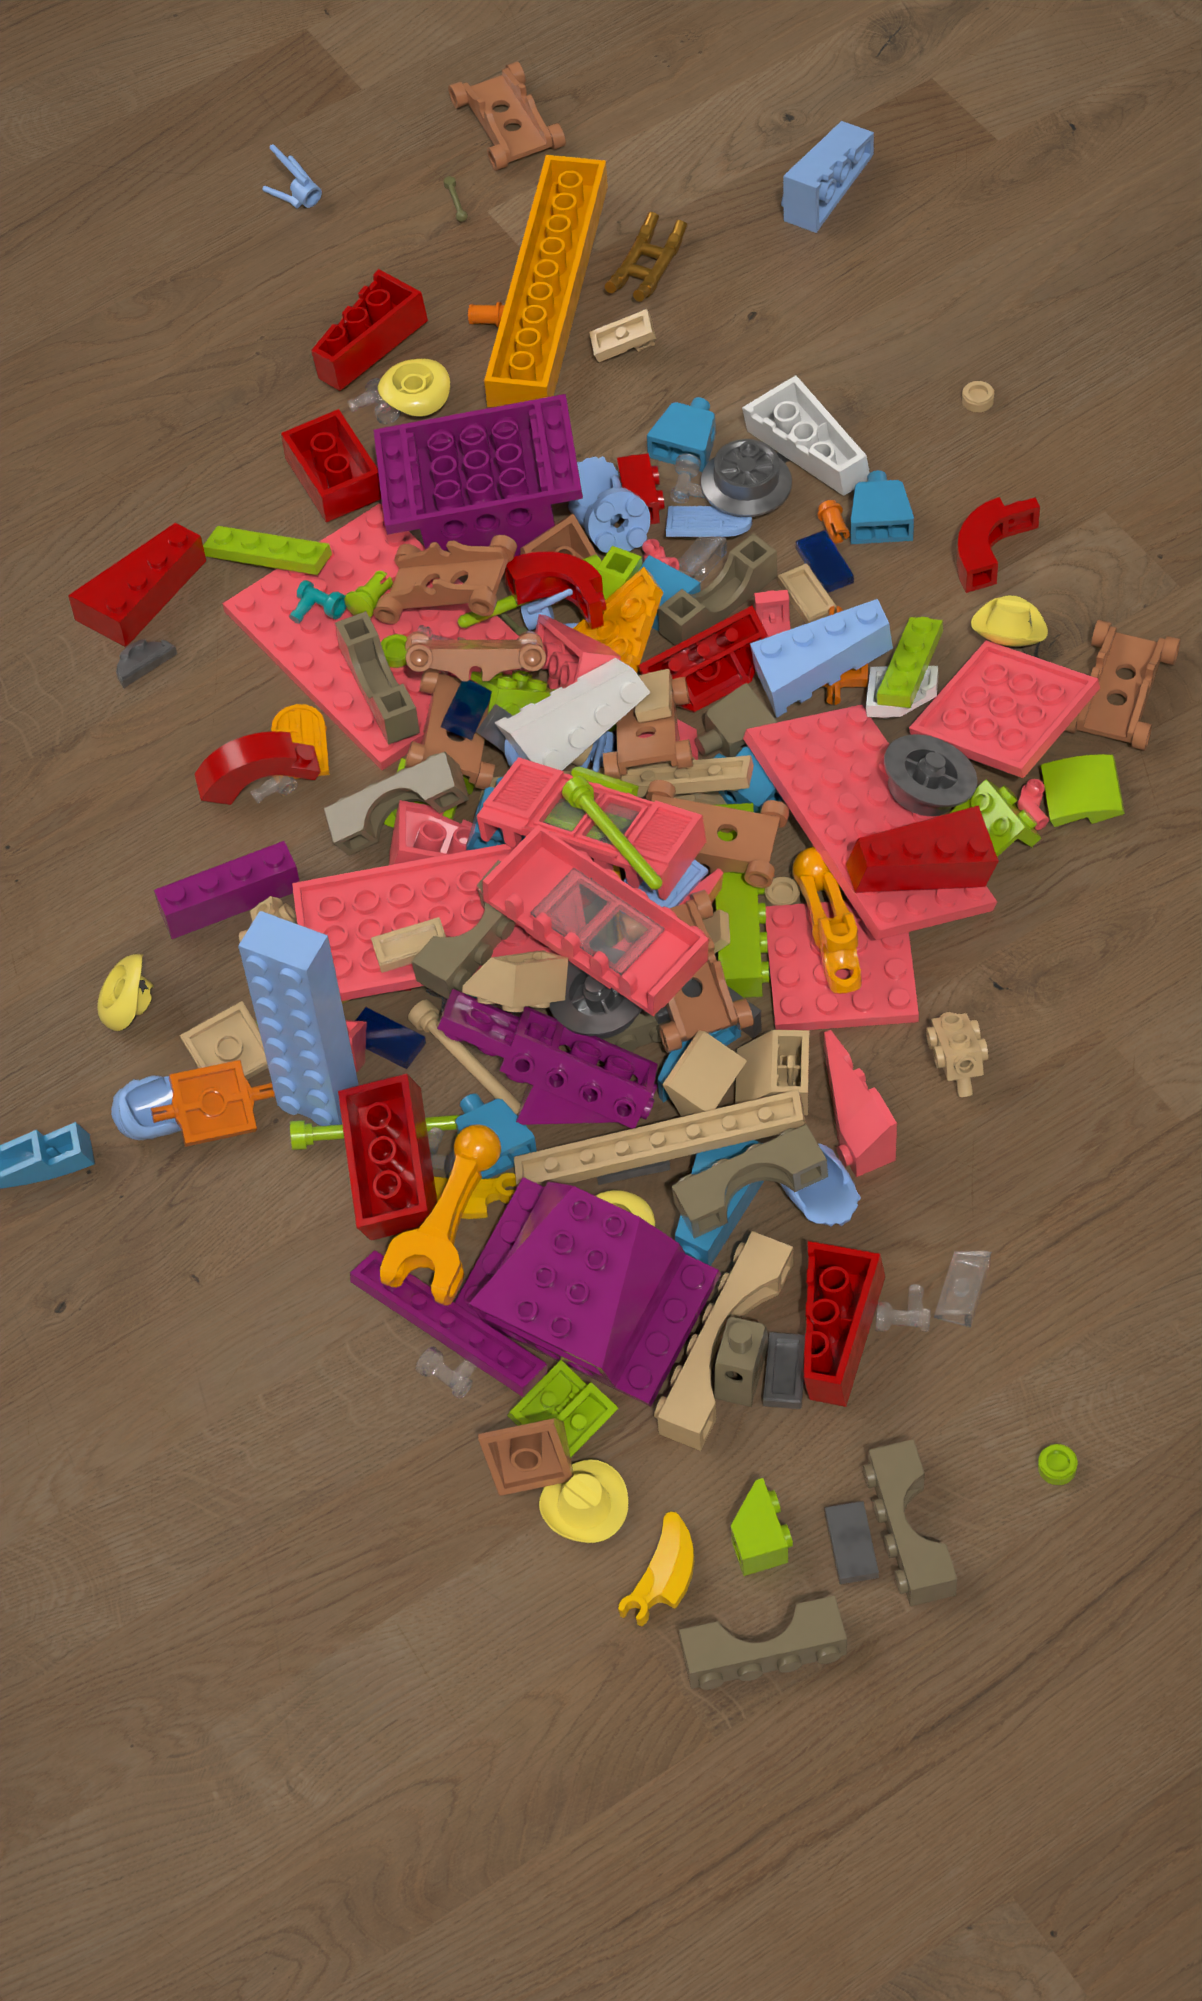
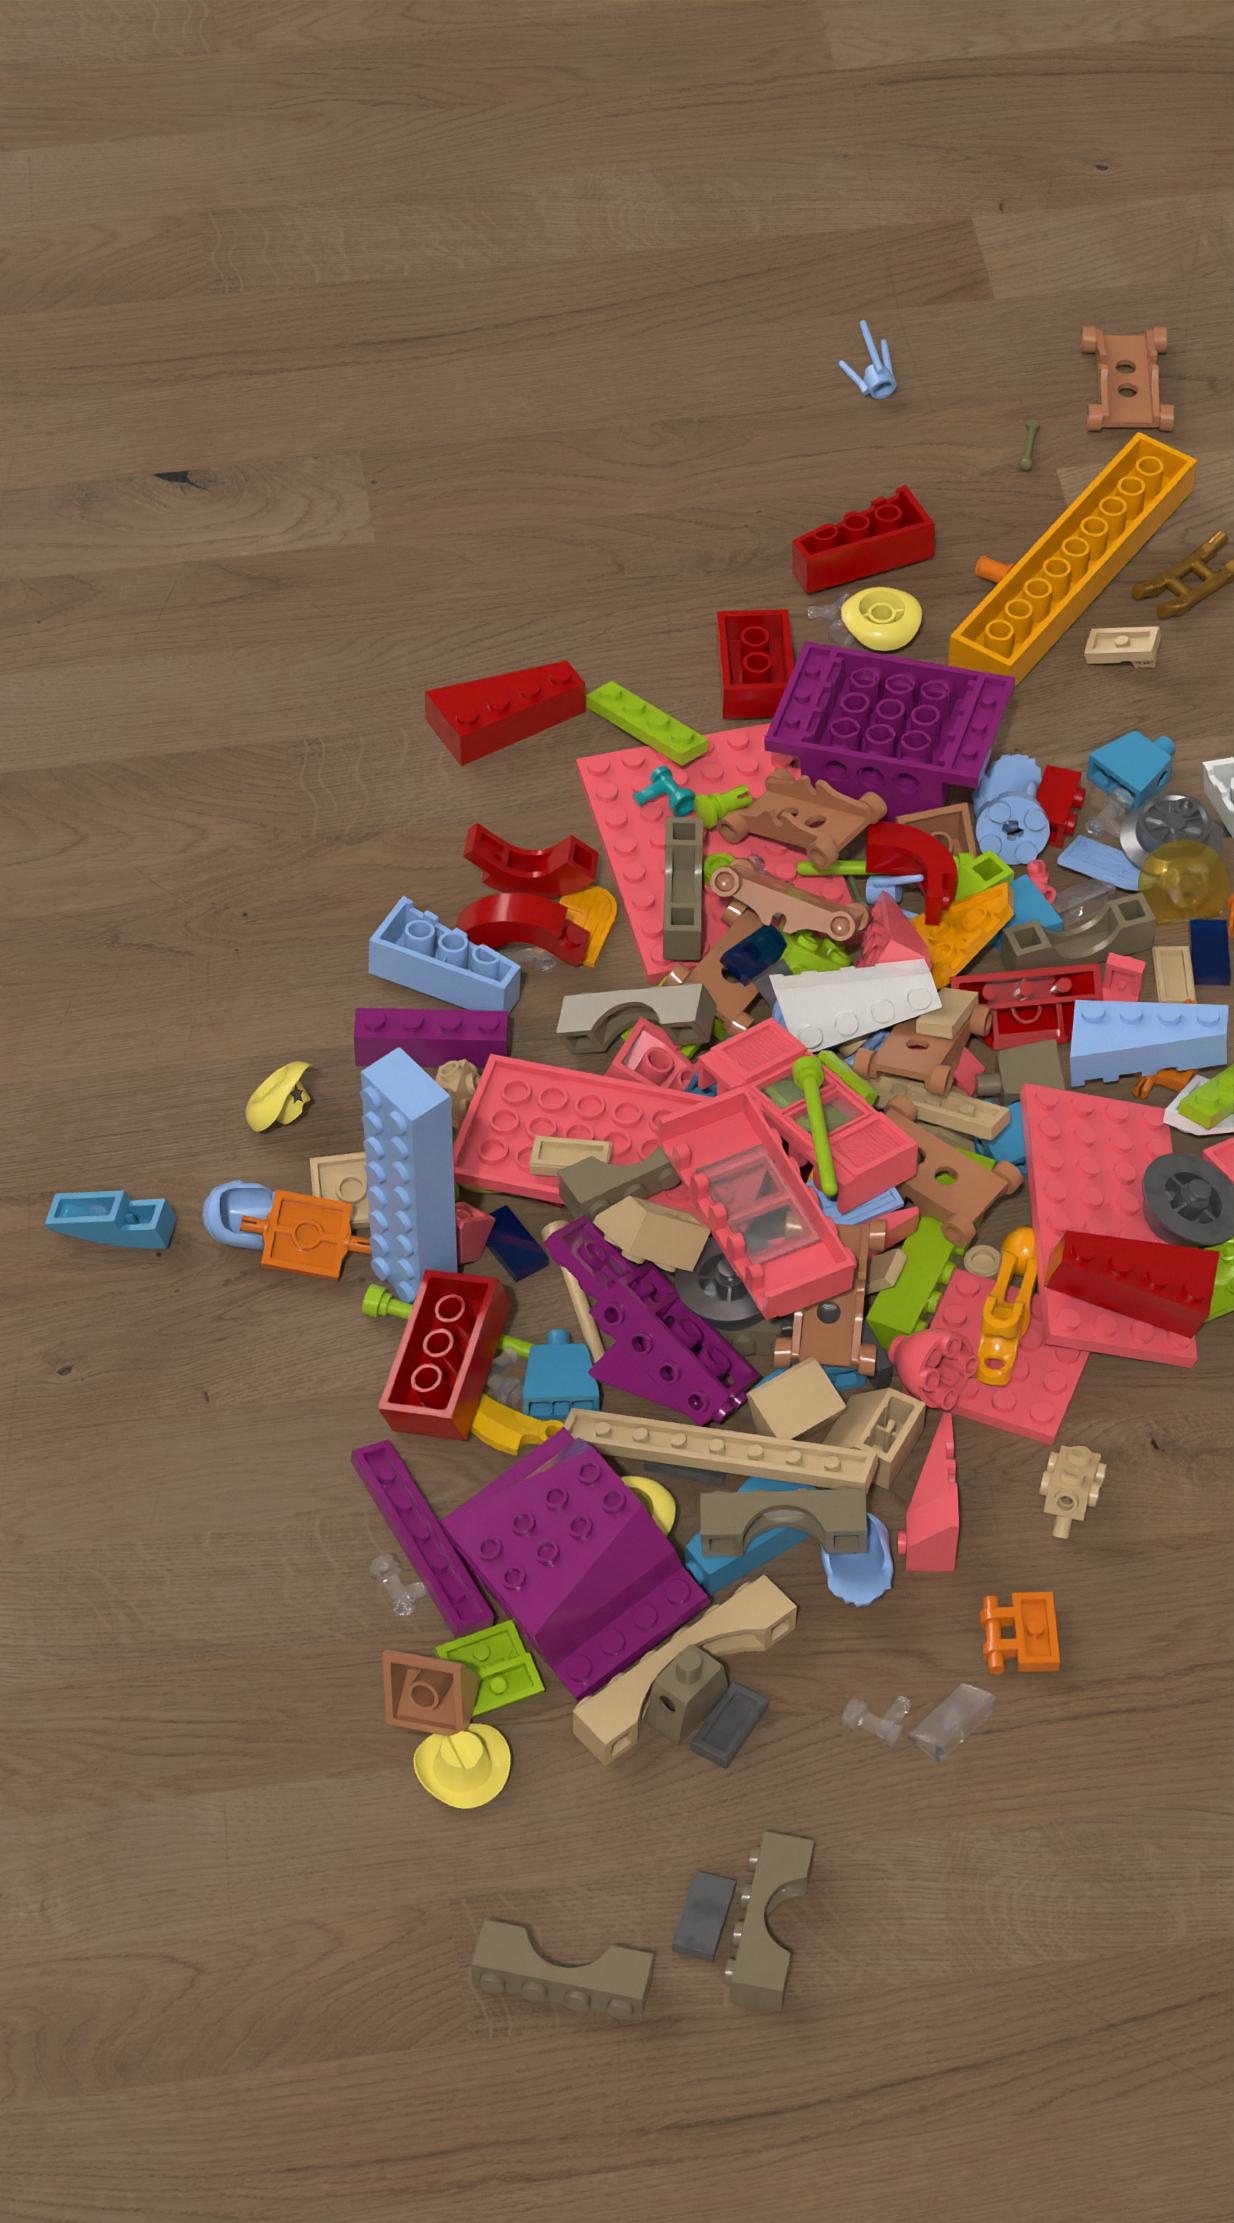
camera: 20 degrees right, 5 degrees down
flat silver tile [116,639,177,689] -> none
light orange piece [380,1124,501,1305] -> none
yellow piece [618,1511,695,1627] -> none
lime slope [731,1478,793,1576] -> none
red wedge [804,1241,885,1407] -> none
lime tile [1038,1444,1078,1485] -> none
none -> light blue wedge [368,896,521,1014]
none -> red arch [463,823,599,898]
none -> coral piece [888,1328,979,1410]
none -> orange plate [979,1592,1060,1675]
none -> clear yellow hat [1138,839,1229,925]

